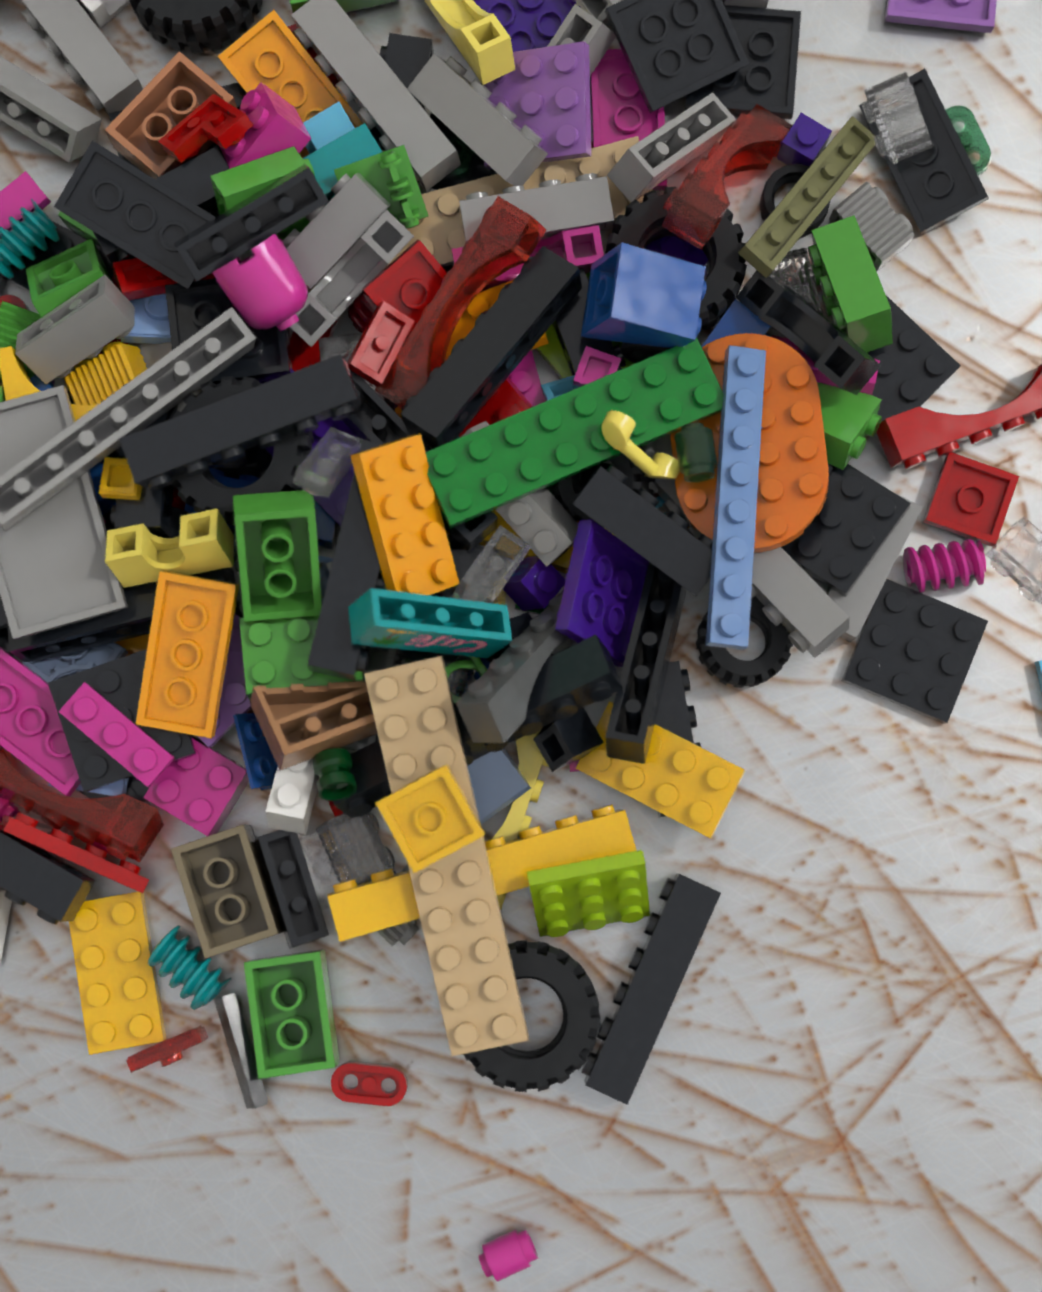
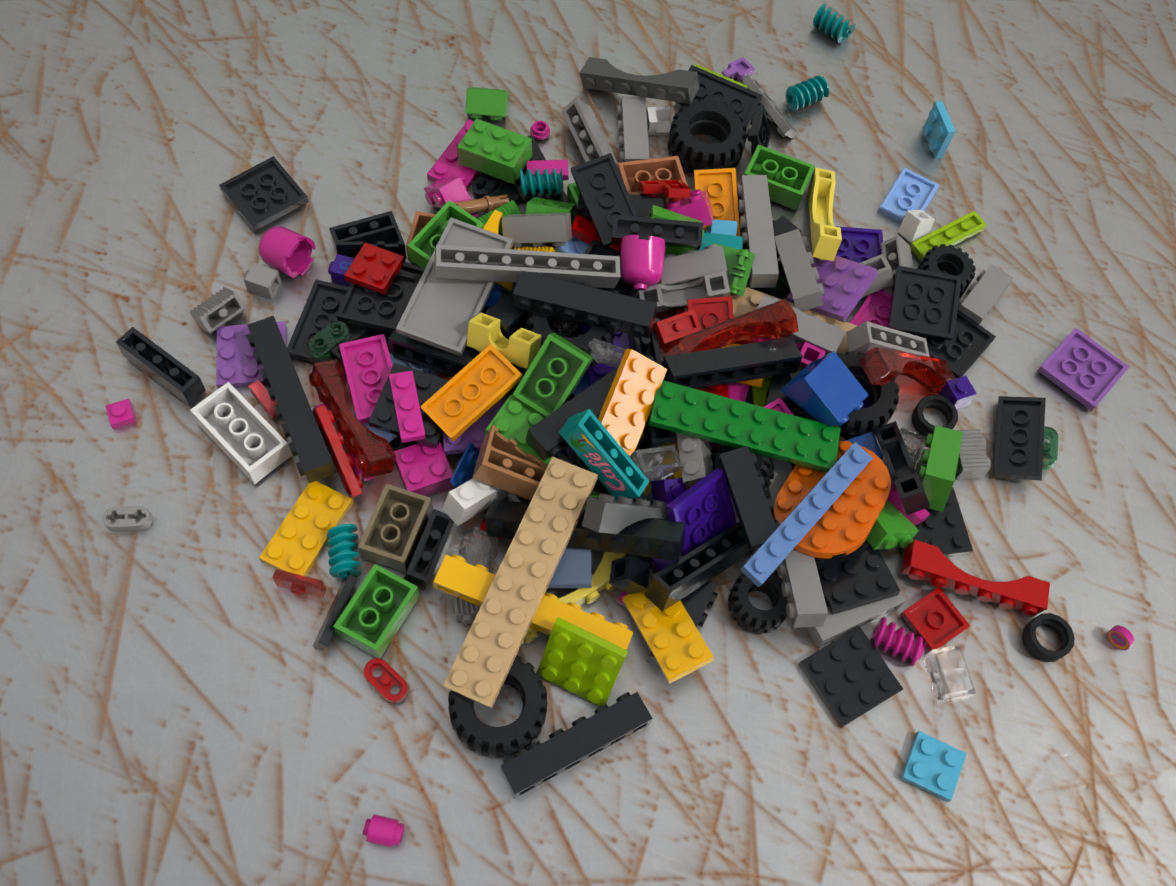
camera: 25 degrees right, 20 degrees down
yellow tile [98,457,142,501] -> none
dark green wheel [313,748,357,801] -> none
yellow plate [376,764,485,873] -> none
light yellow bar [601,410,682,480] -> none
clear green brick [674,423,718,483] -> none
olive plate [738,116,879,278] -> none
clear brick [861,72,934,164] -> none

